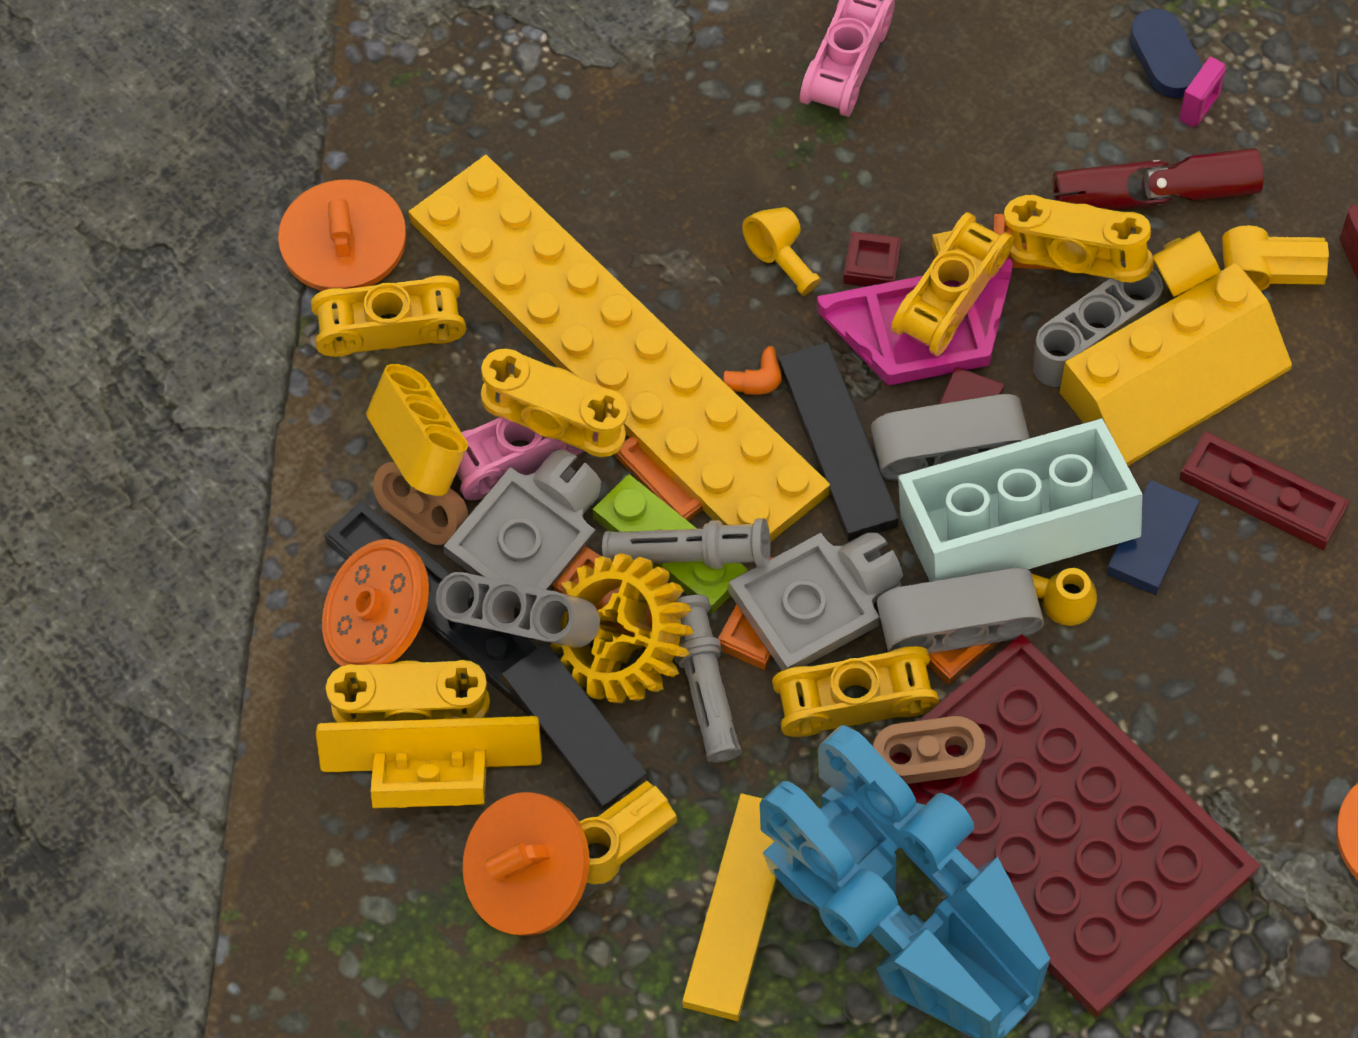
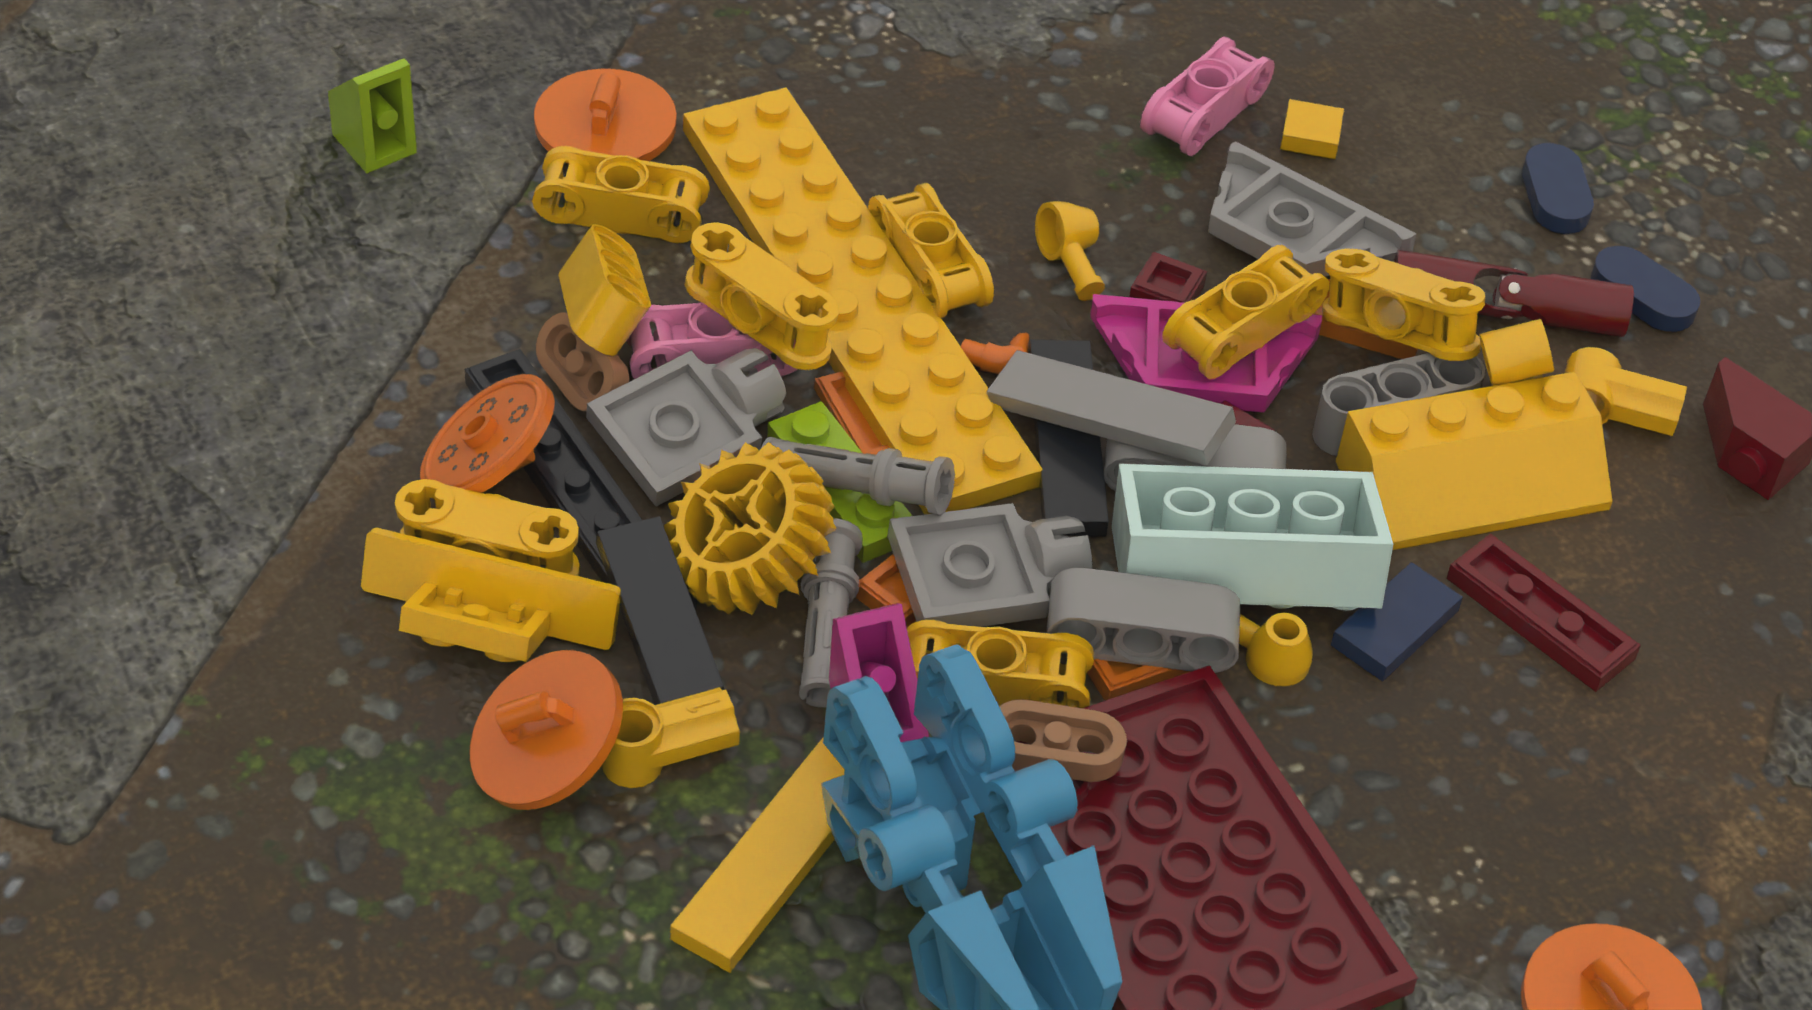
camera: 10 degrees right, 15 degrees down
light grey beam [436,572,600,647] -> none
dark pink tile [1179,56,1226,128] -> none
none -> lime slope [328,58,417,173]
none -> dark pink slope [829,603,929,742]
none -> yellow piece [868,183,994,318]
none -> light grey tile [986,350,1236,466]
none -> light grey wing [1208,141,1416,277]
none -> yellow tile [1280,99,1344,159]
none -> dark blue tile [1591,246,1700,332]

